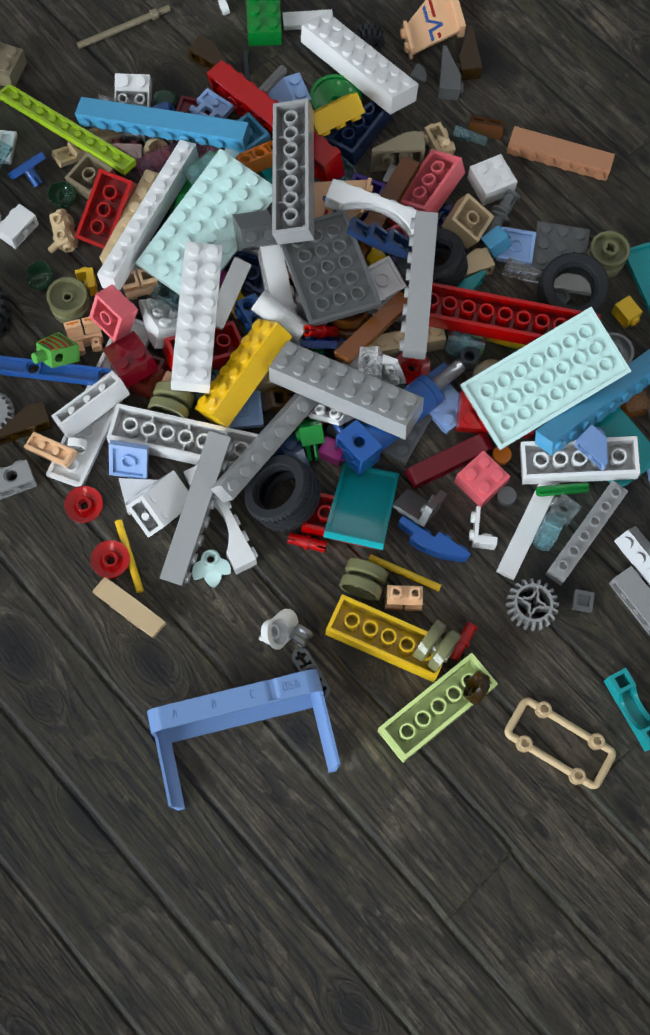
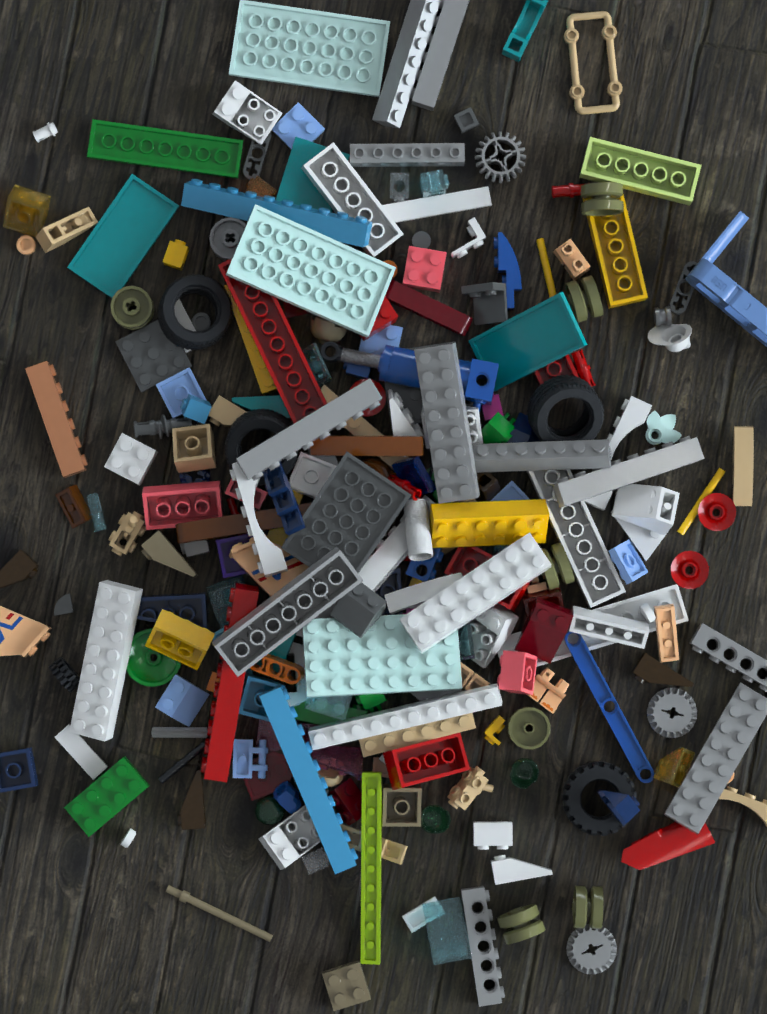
camera: 125 degrees left, 15 degrees up
blue tile [7,152,45,188] -> none
bright green torso [31,332,80,368] -> none
clear brick [358,346,383,377] -> none
dark grey slope [438,45,464,101] -> none
dark brown hat [463,670,490,706] -> none
clear slope [502,258,542,283] -> none
green axle [536,482,589,497] -> none
medium blue slope [574,425,608,471] -> none

